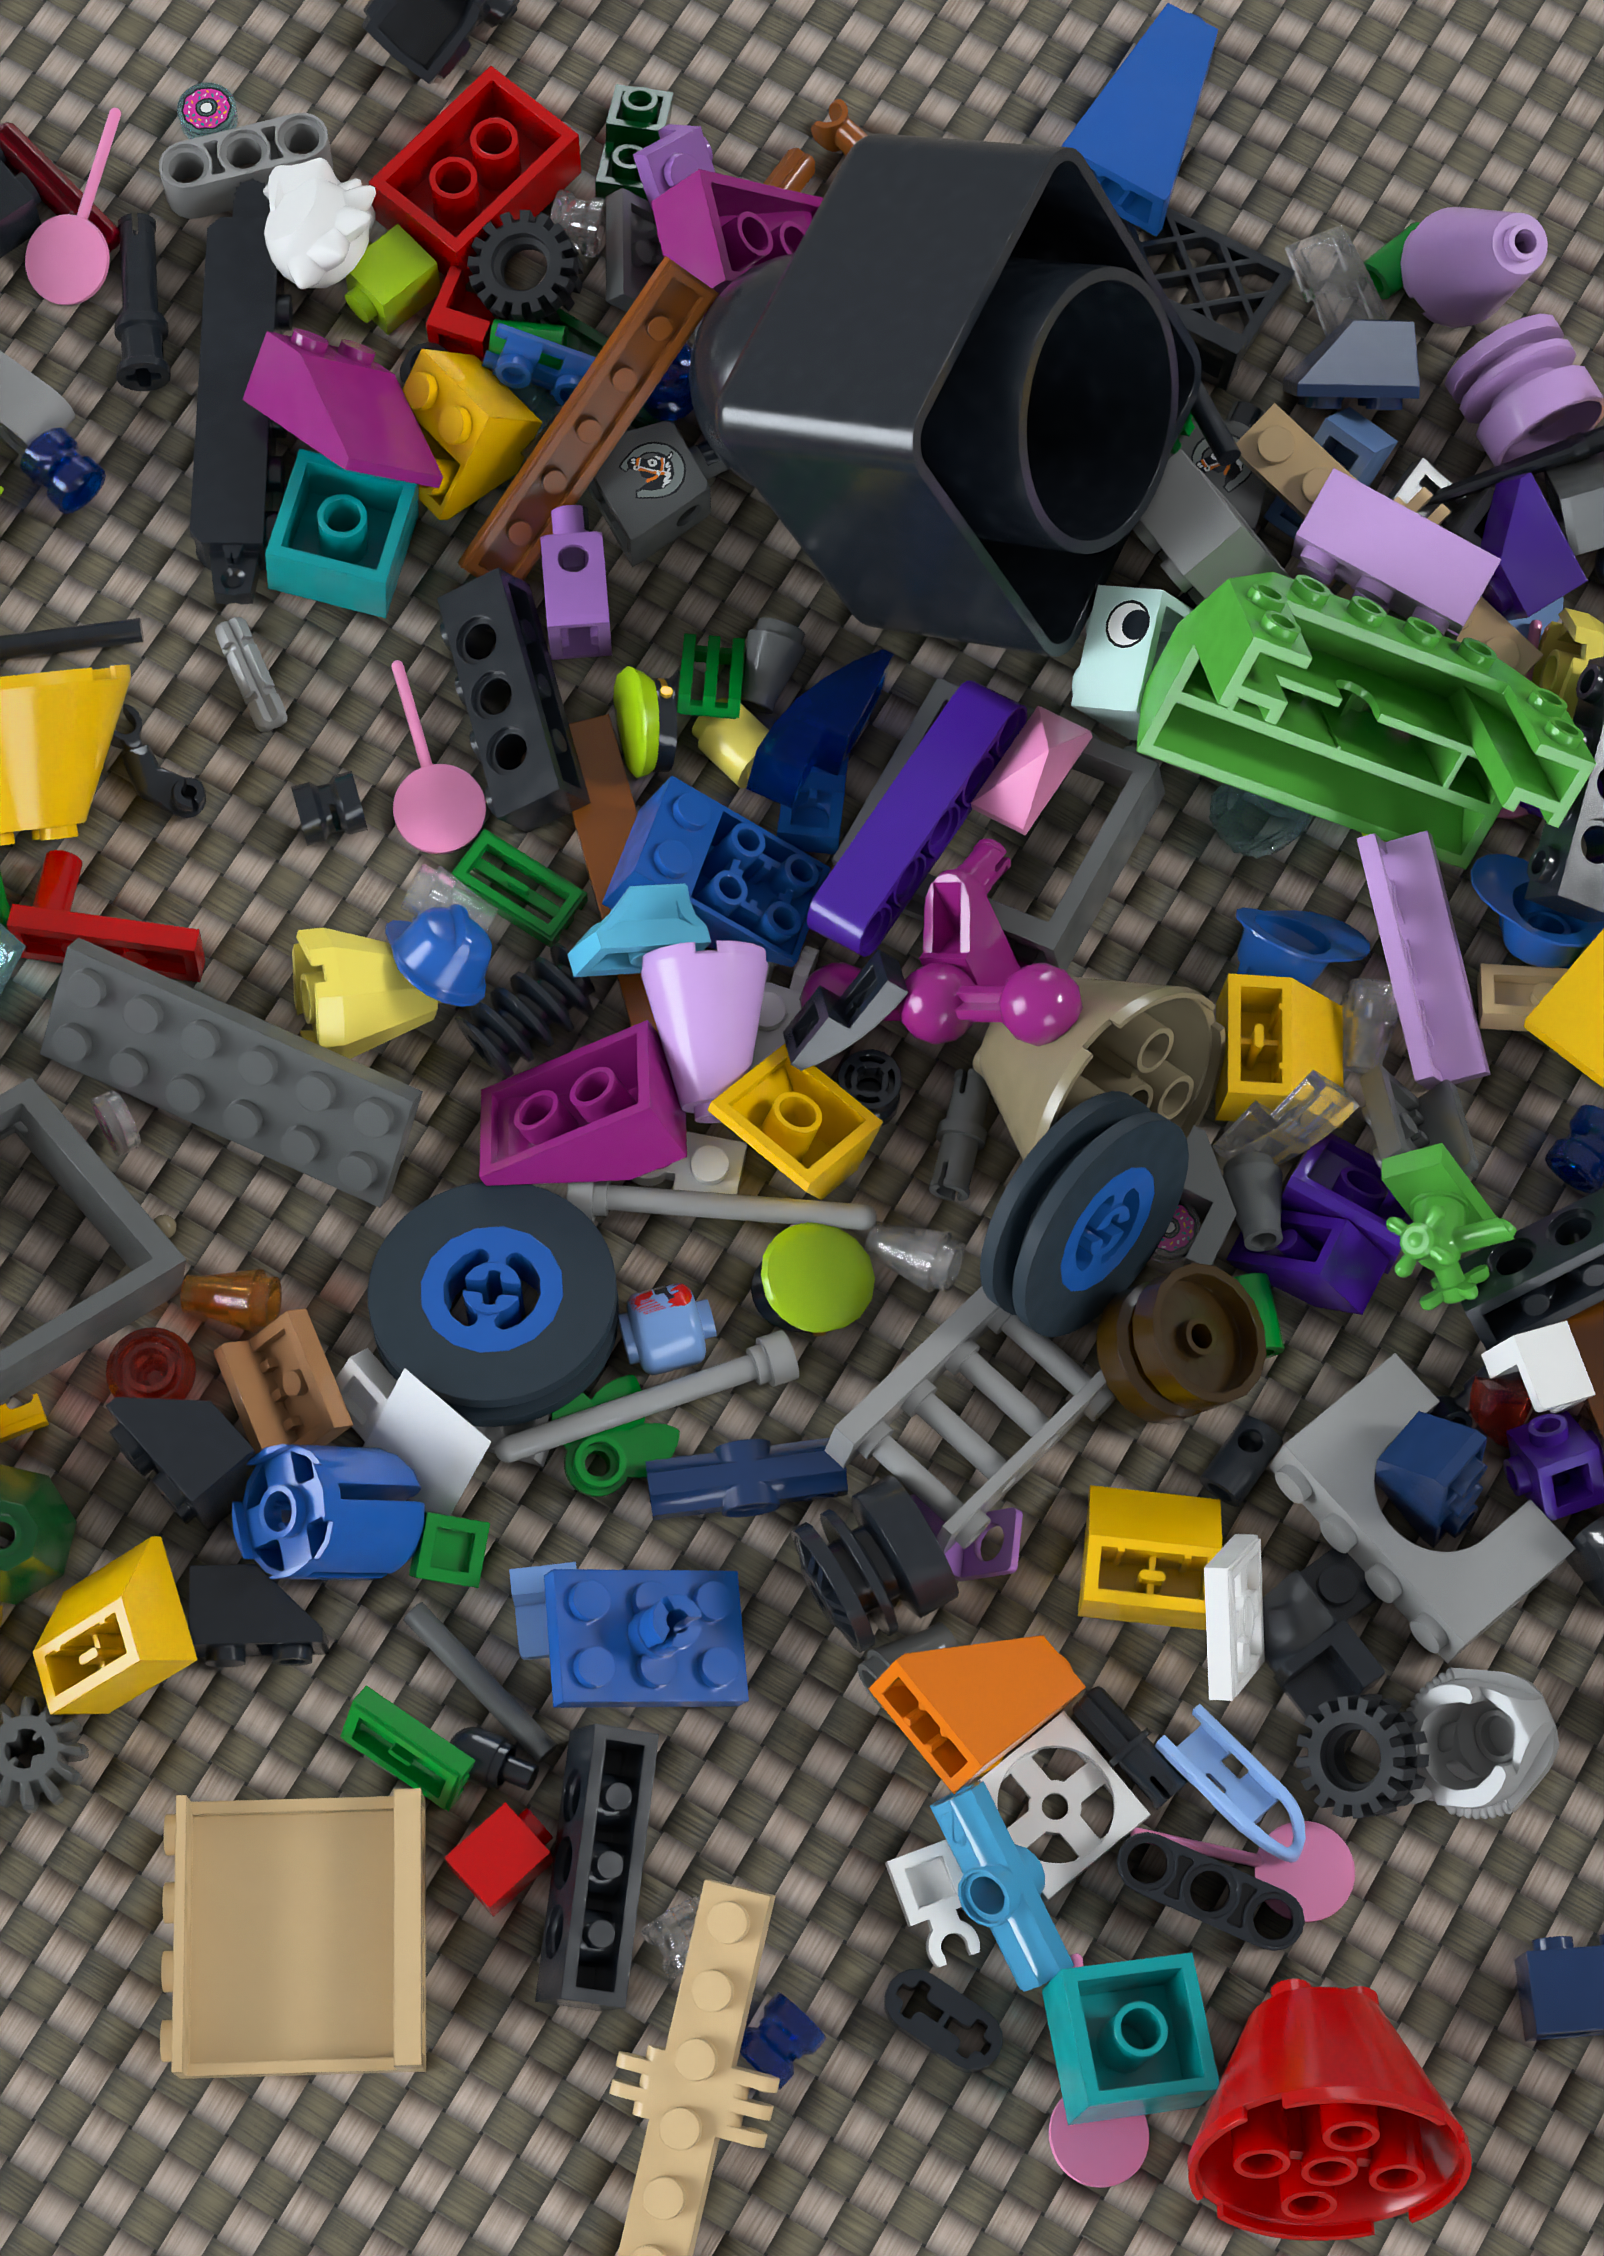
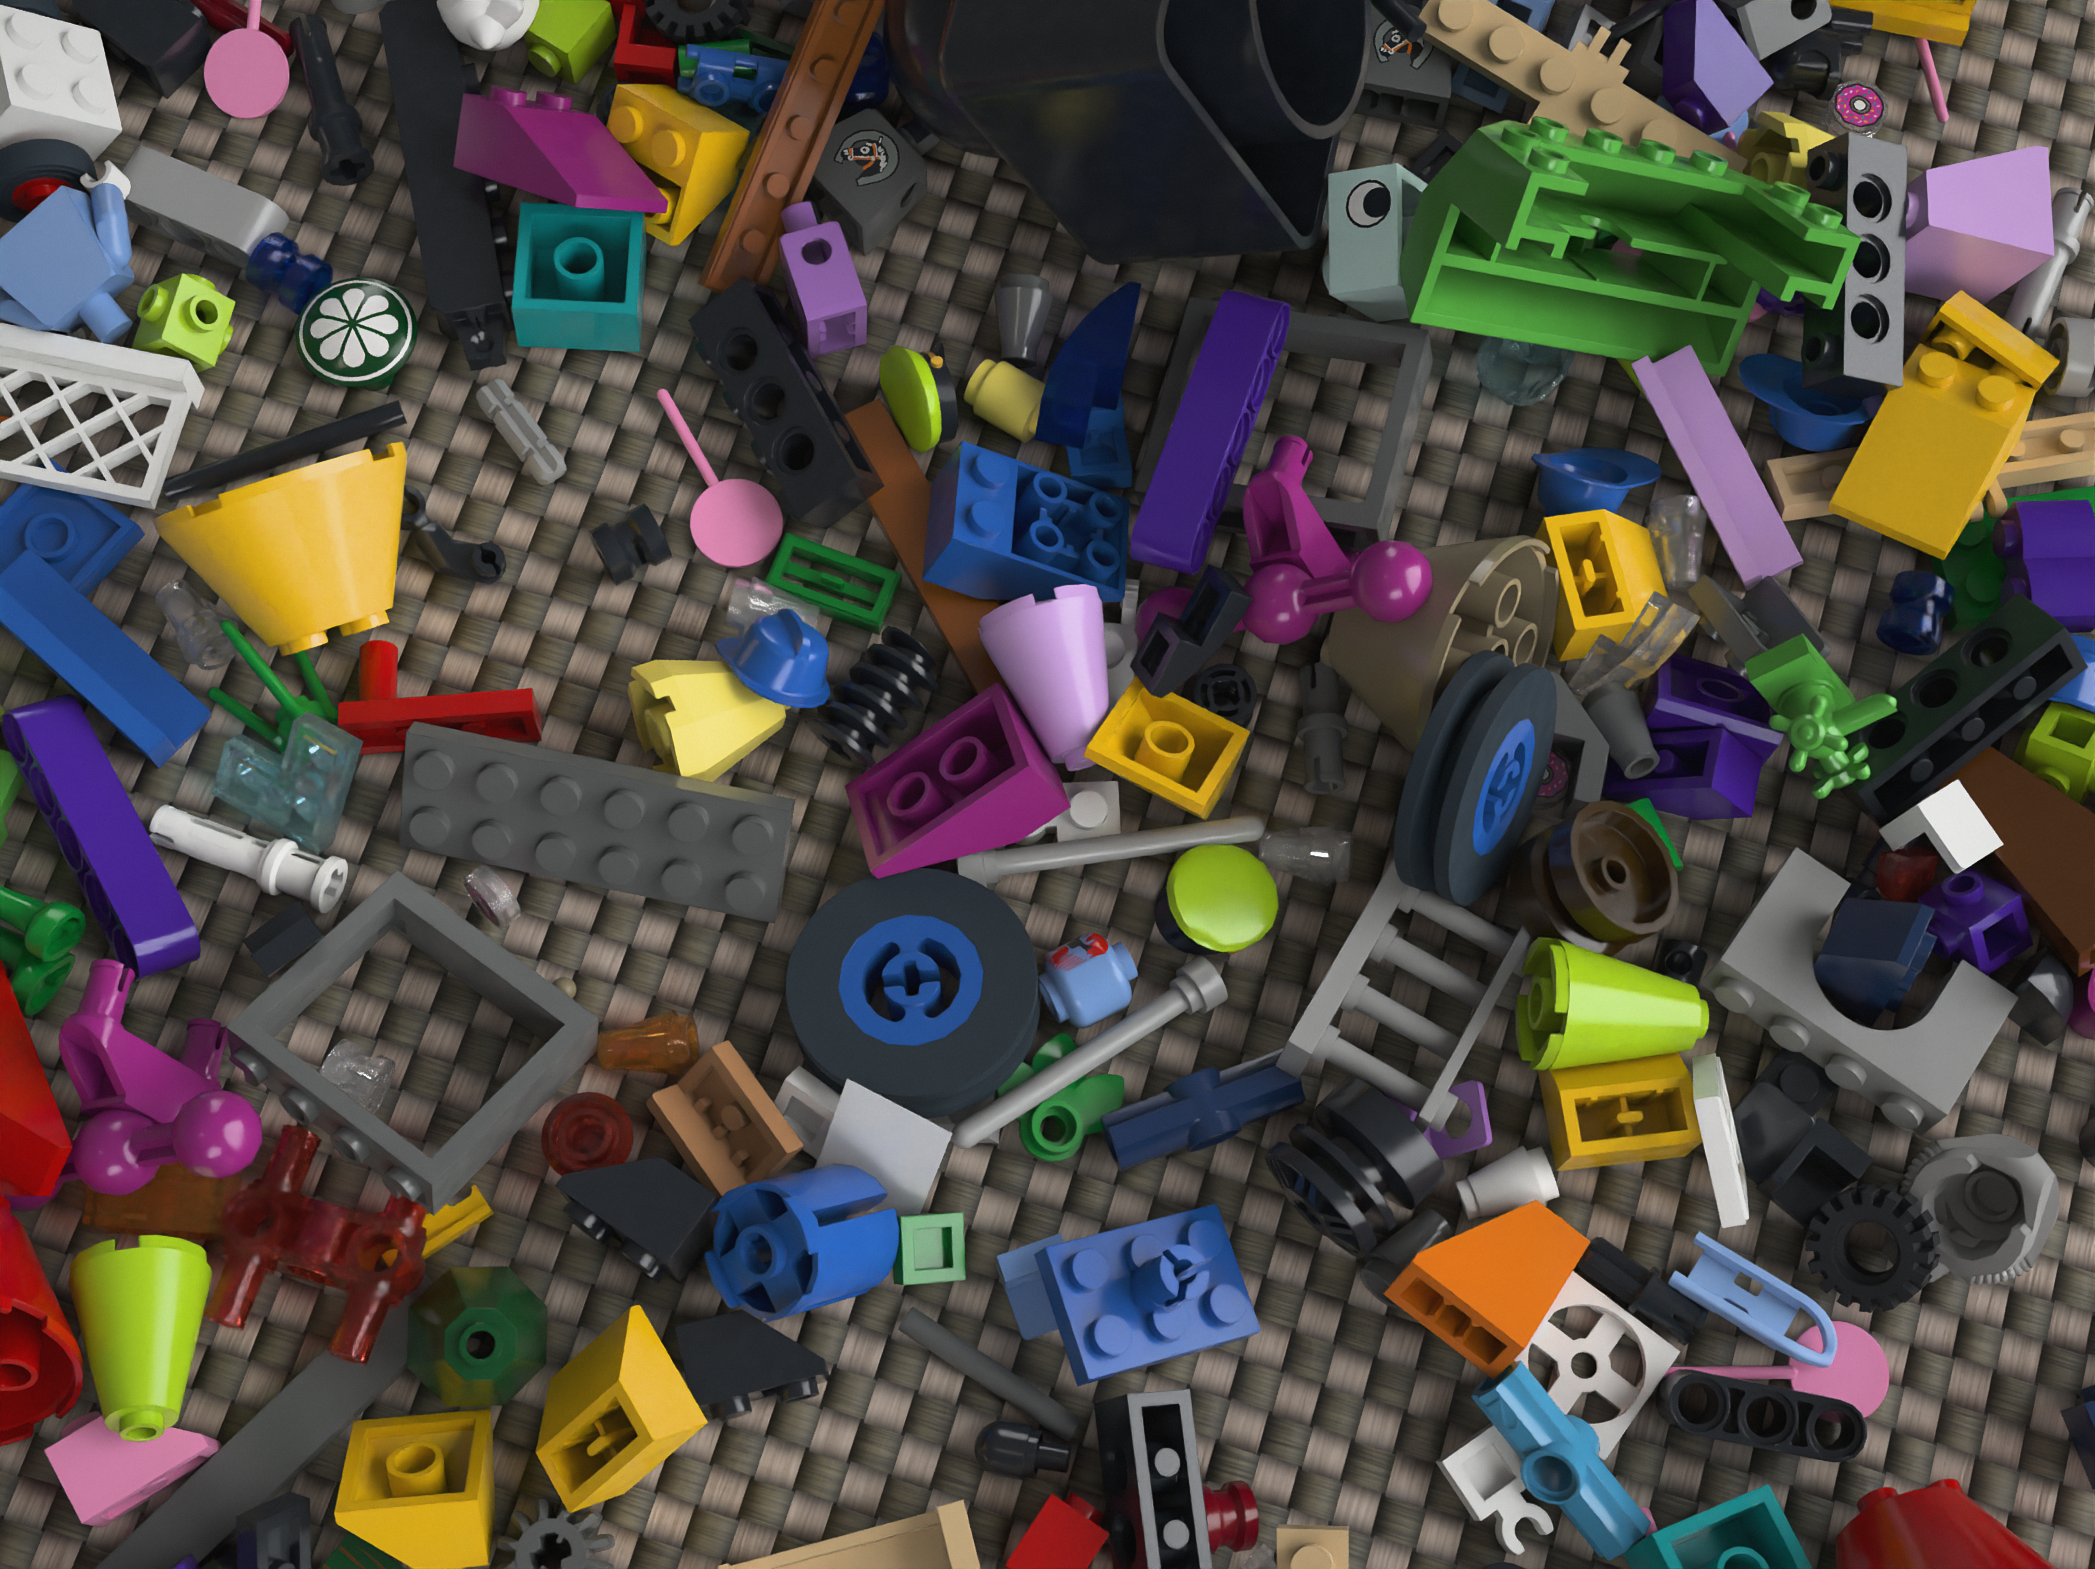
camera: 15 degrees left, 0 degrees up
green tile [340,1685,476,1812] -> none
medium azure slope [567,883,711,977] -> none
green tile [677,633,745,719] -> none
bright pink slope [971,706,1092,835] -> none
light grey brick [1132,449,1291,606] -> none
lavender piece [1291,468,1501,640] -> none
none -> dish [295,277,418,391]
none -> dark red wheel [1202,1480,1259,1555]
none -> white cone [1455,1145,1560,1220]
none -> lime cone [1516,937,1709,1071]

